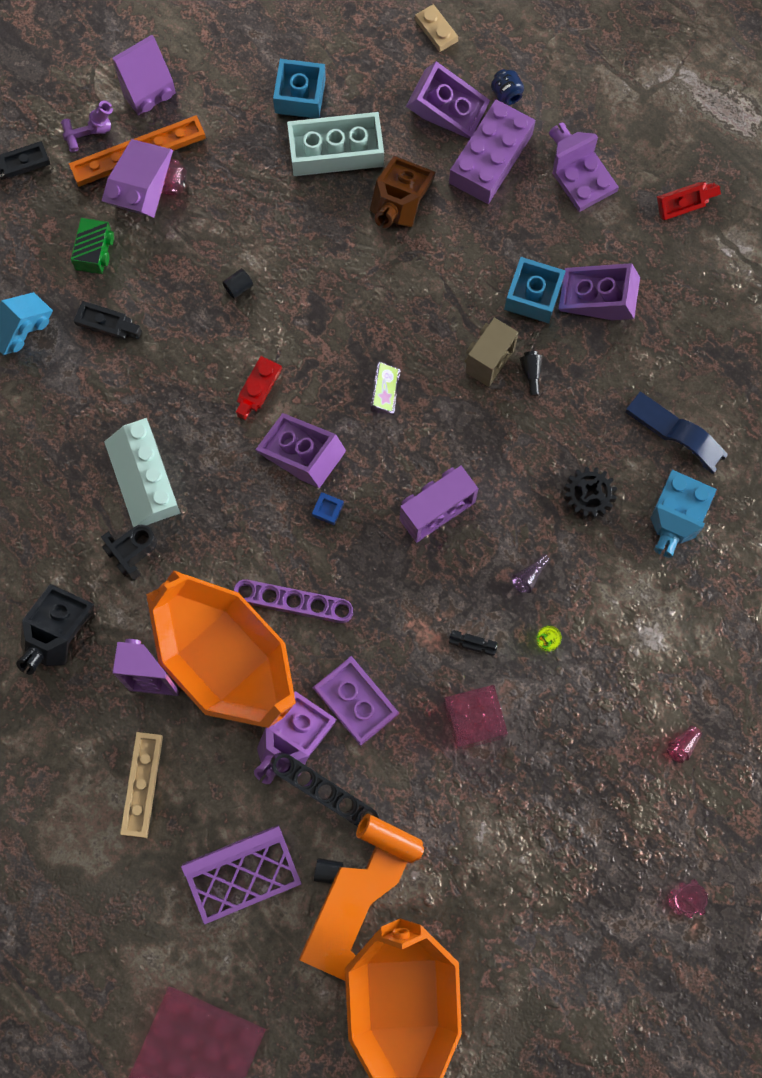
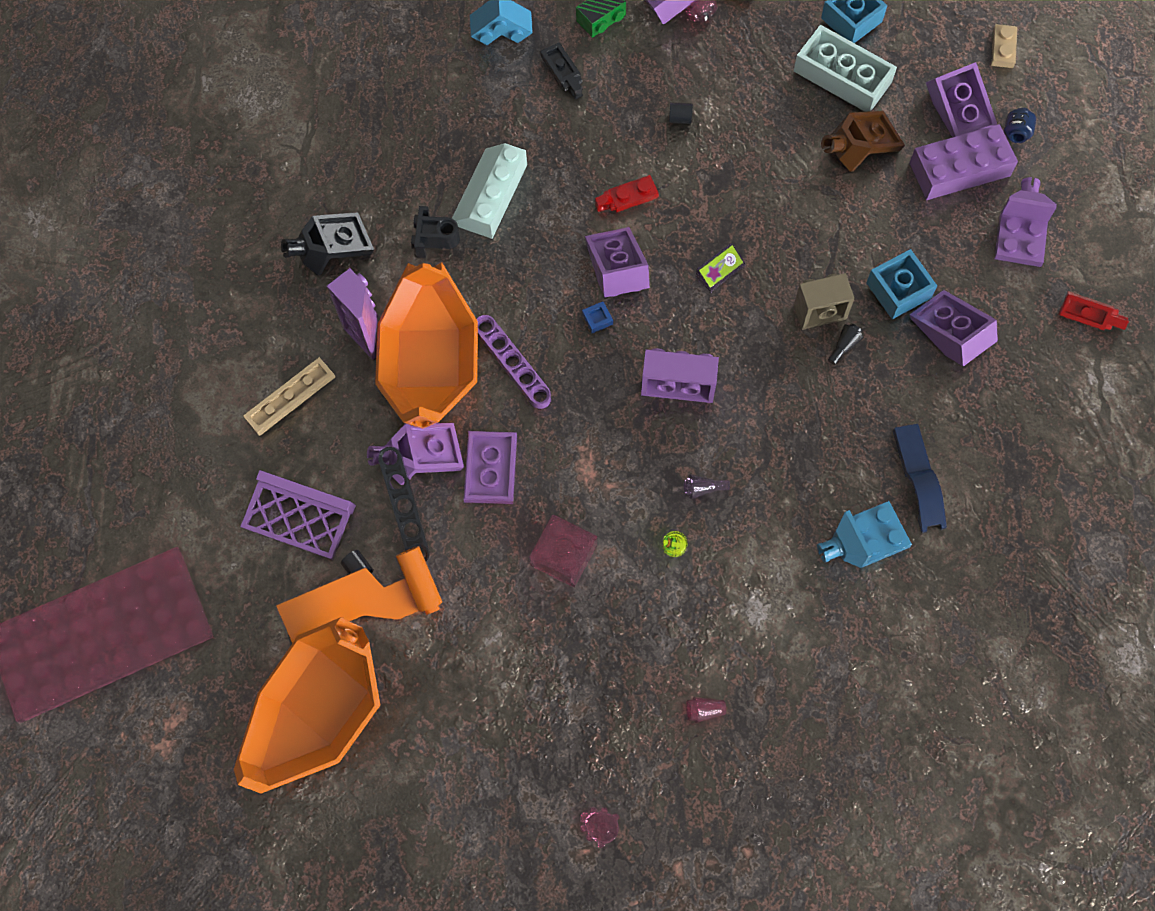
camera: 45 degrees right, 5 degrees down
black axle [449,630,498,656] -> none
black gear [563,466,617,520] -> none

